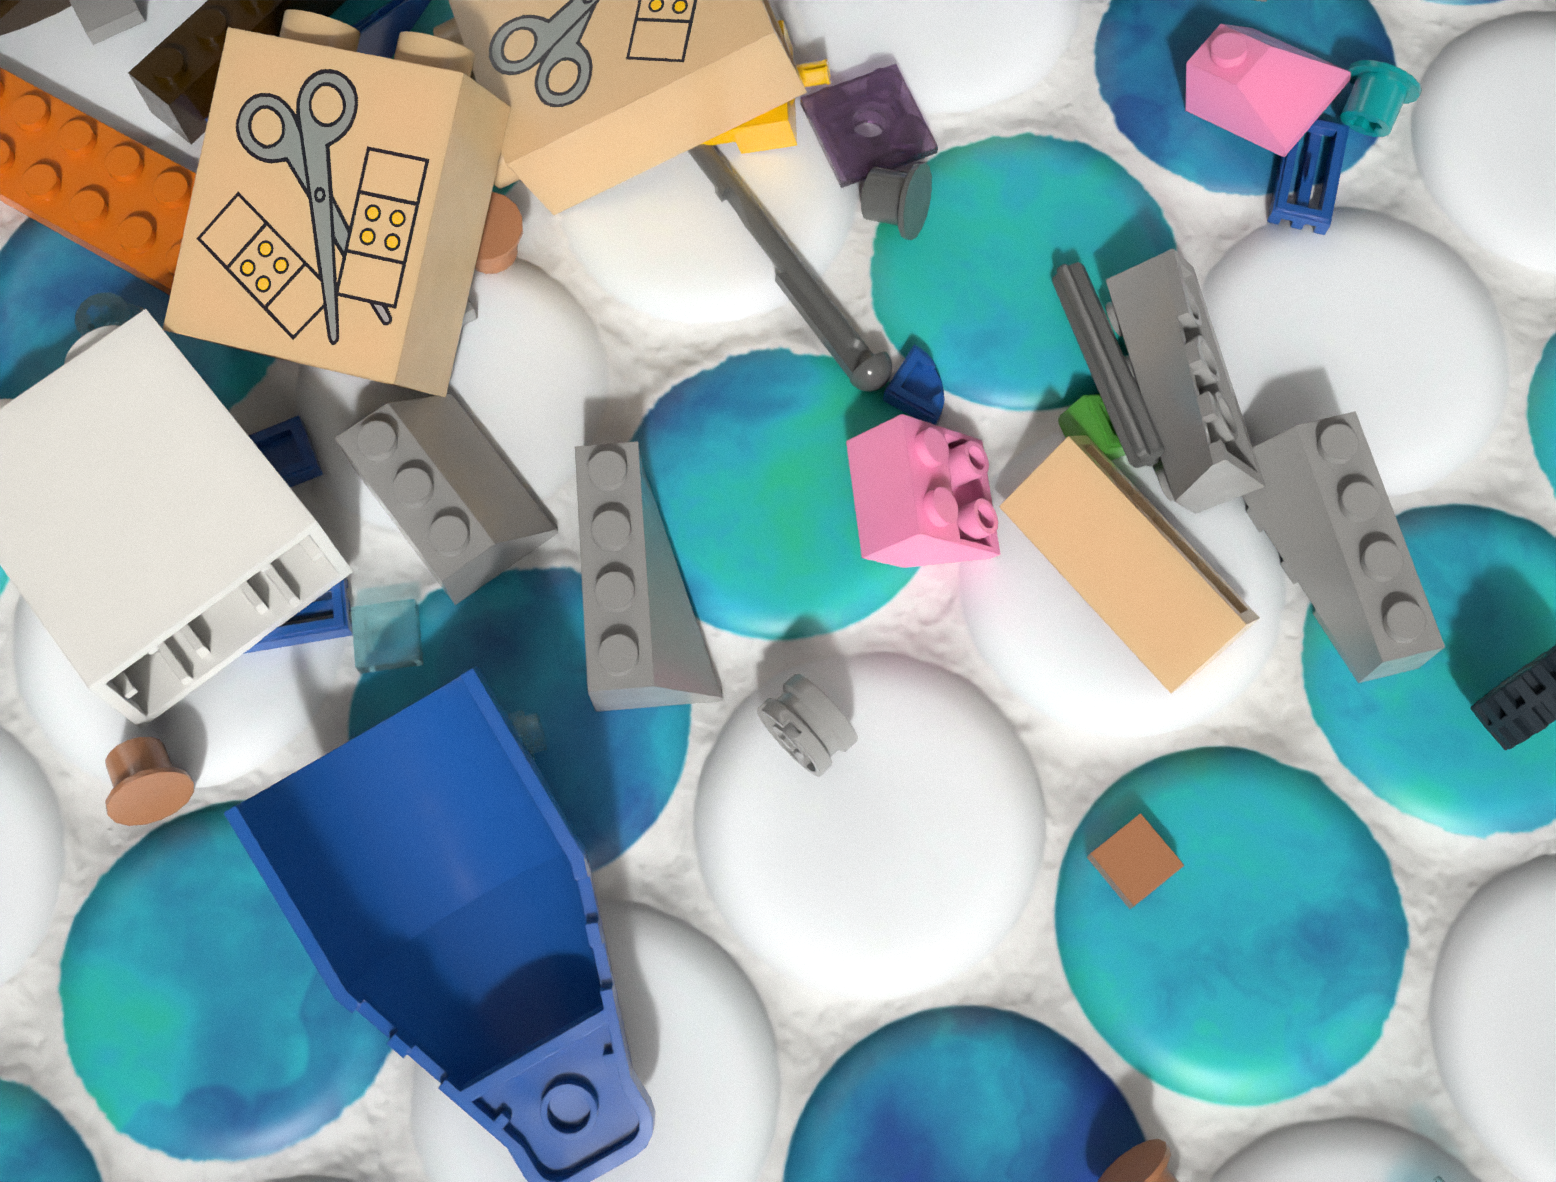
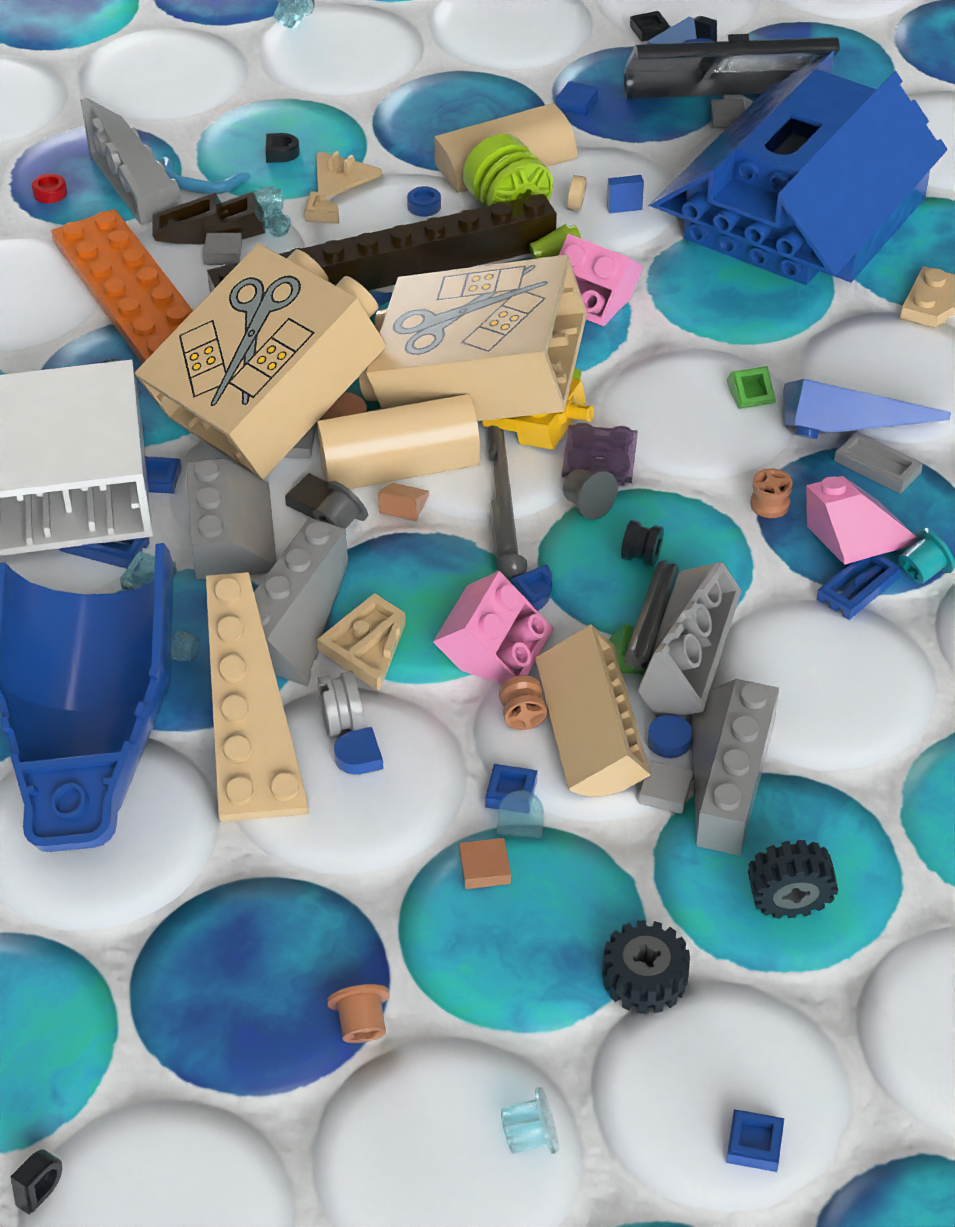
camera: 30 degrees right, 25 degrees down
none -> tan wing [206,572,309,822]
none -> black tile [285,473,330,520]
none -> dark grey piece [313,481,369,529]
none -> tan brick [317,394,480,489]
none -> tan wing [317,593,406,691]
none -> blue tile [334,727,383,774]
none -> nougat slope [378,483,429,521]
none -> blue tile [485,764,538,814]
none -> clear light blue tile [496,790,544,840]
none -> nougat wheel [499,675,547,730]
none -> black wheel [602,920,690,1014]
none -> black wheel [621,520,664,567]
none -> light grey tile [639,761,694,814]
none -> blue tile [648,715,692,758]
none -> nougat wheel [750,468,793,518]

